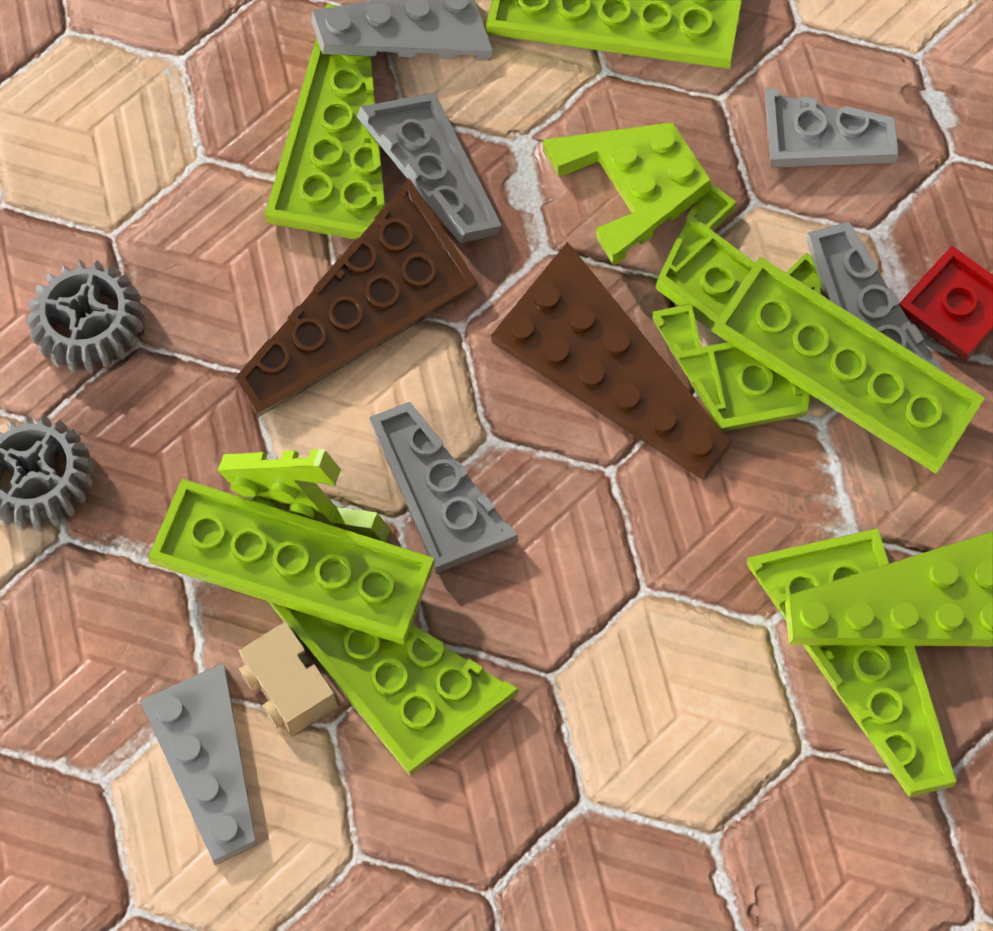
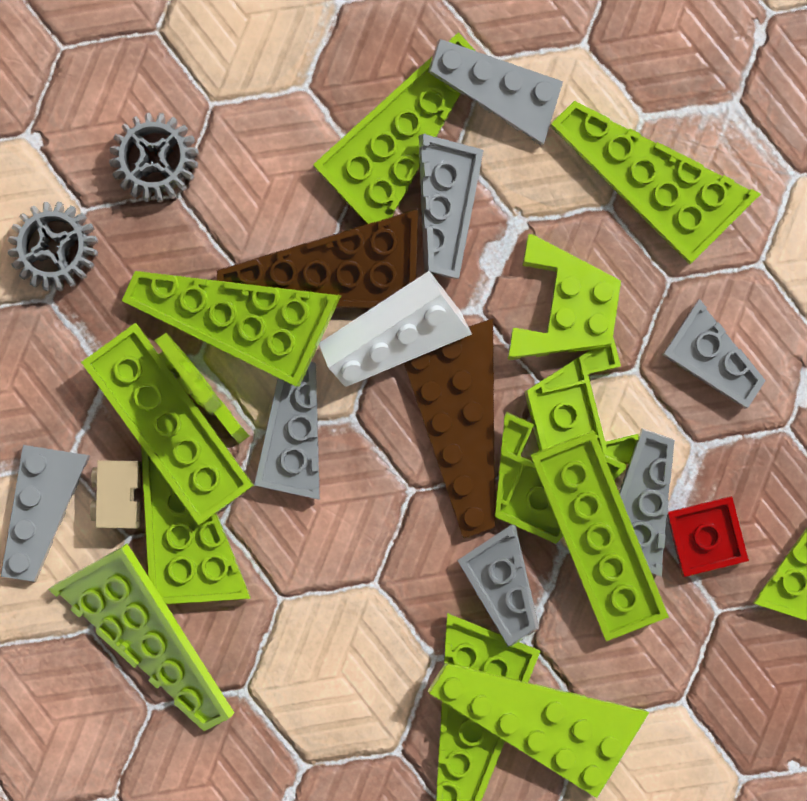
camera: 30 degrees right, 20 degrees up
none -> lime wing [48,544,234,731]
none -> lime wing [122,271,341,387]
none -> white wedge [319,271,472,387]
none -> light grey wing [457,525,540,646]

